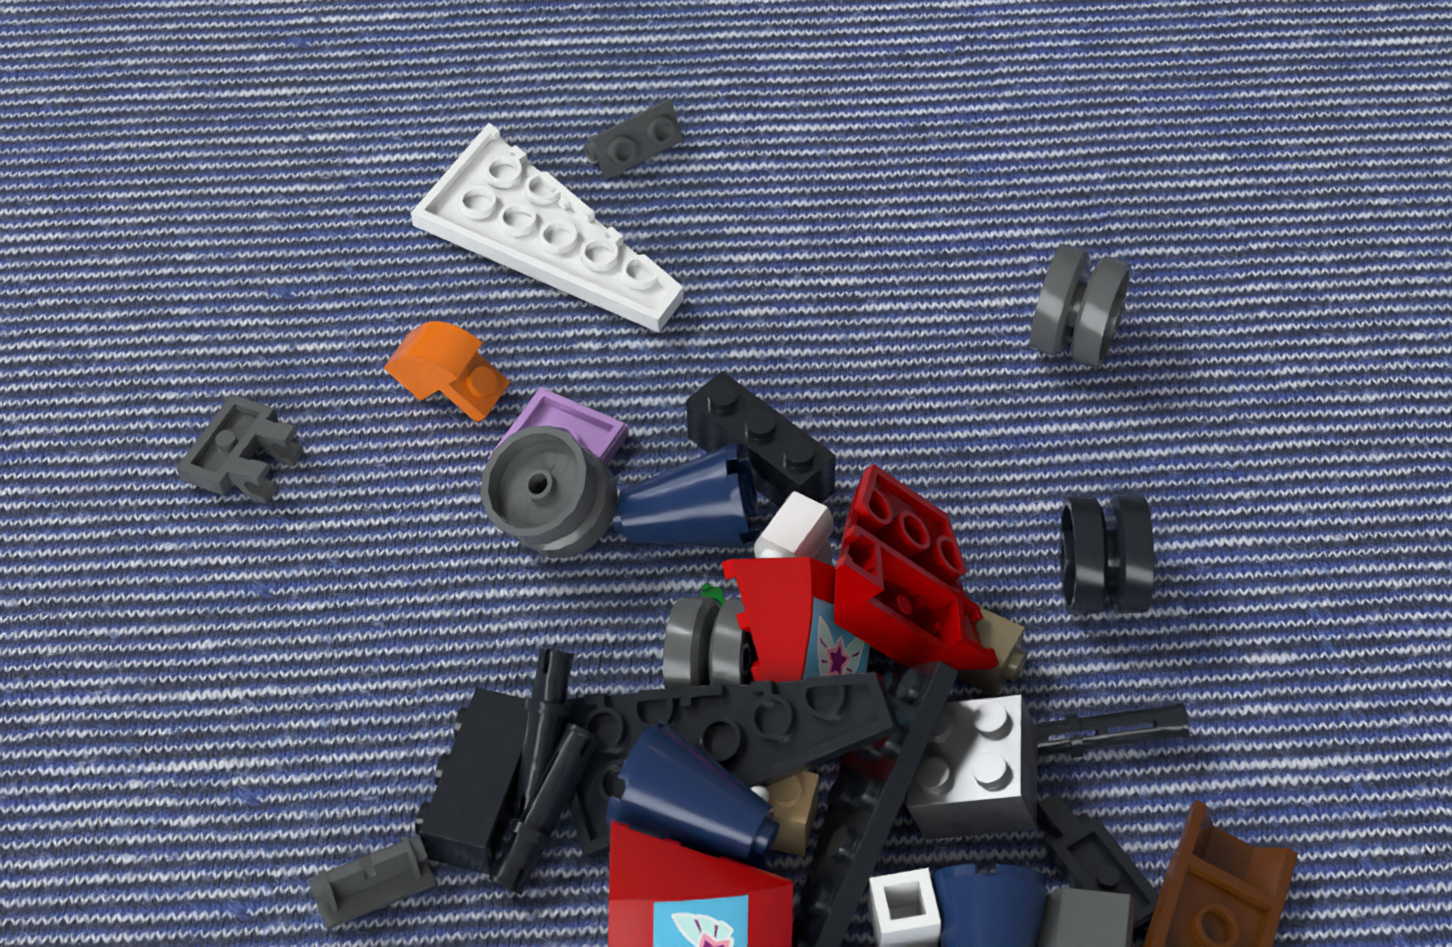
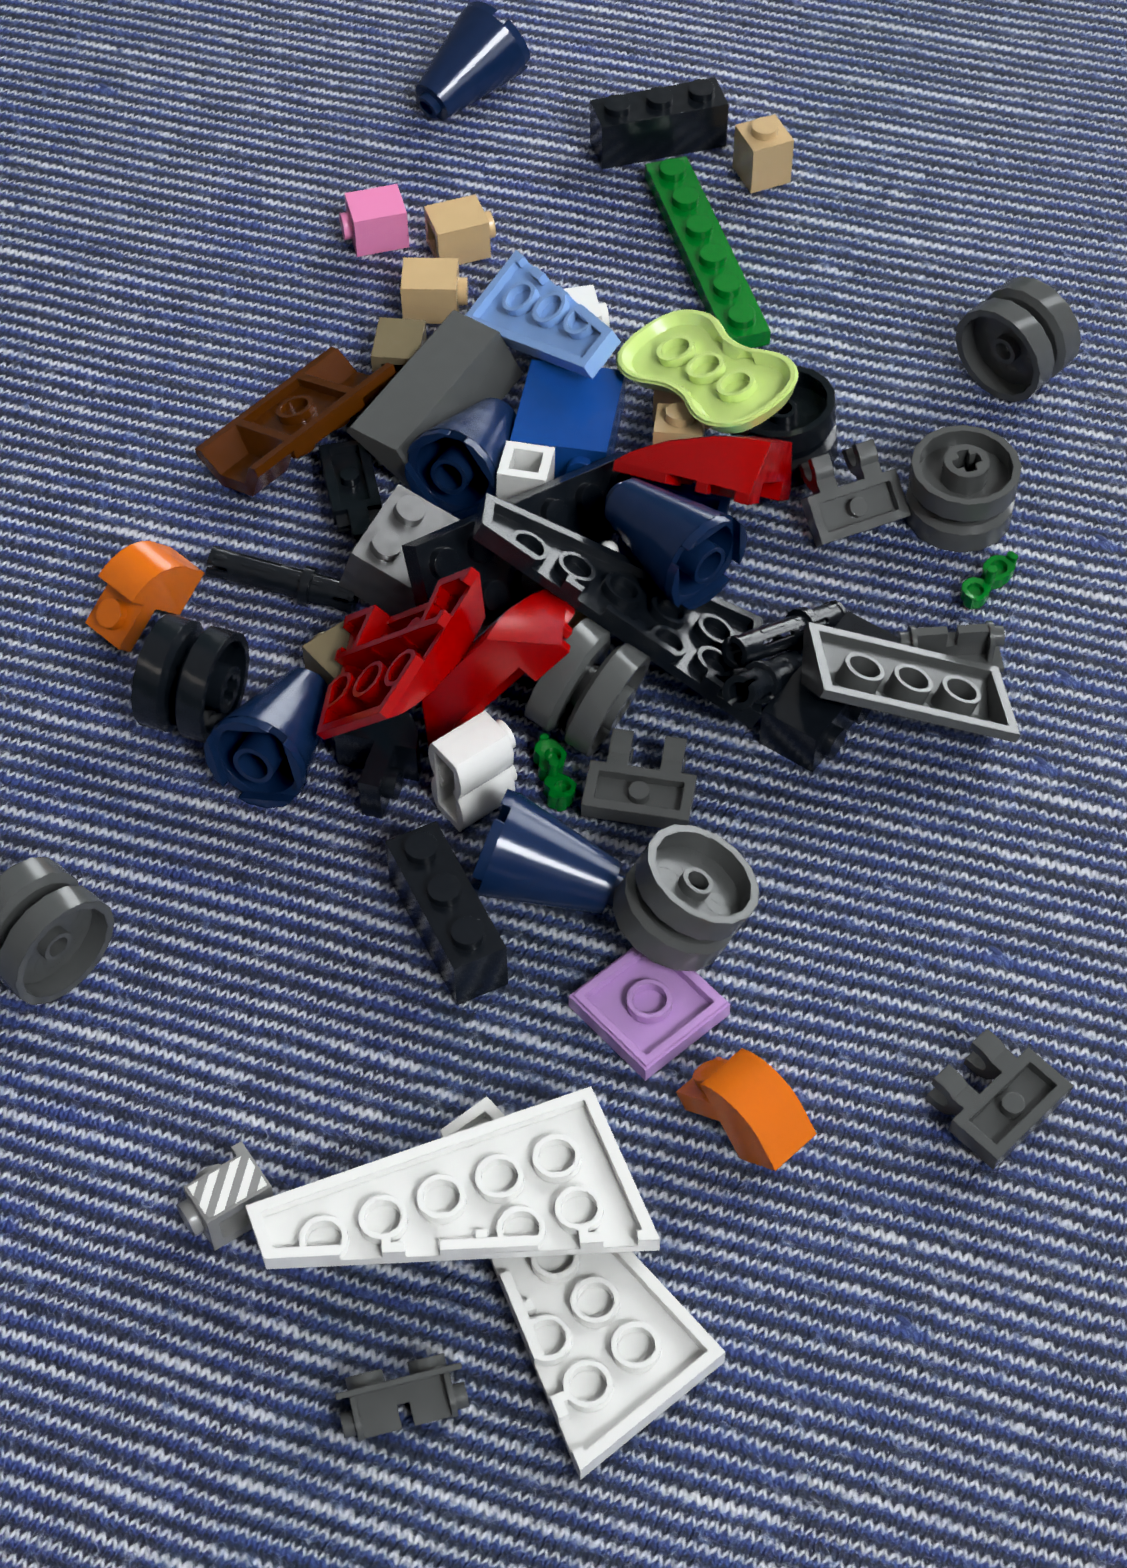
camera: 160 degrees left, 0 degrees up
none -> orange brick [85,541,205,652]
none -> light grey brick [176,1141,274,1251]
none -> dark blue cone [204,668,328,808]
none -> white wing [246,1086,660,1270]
none -> dark grey plate [581,728,697,828]
none -> dark grey slope [801,622,1020,743]

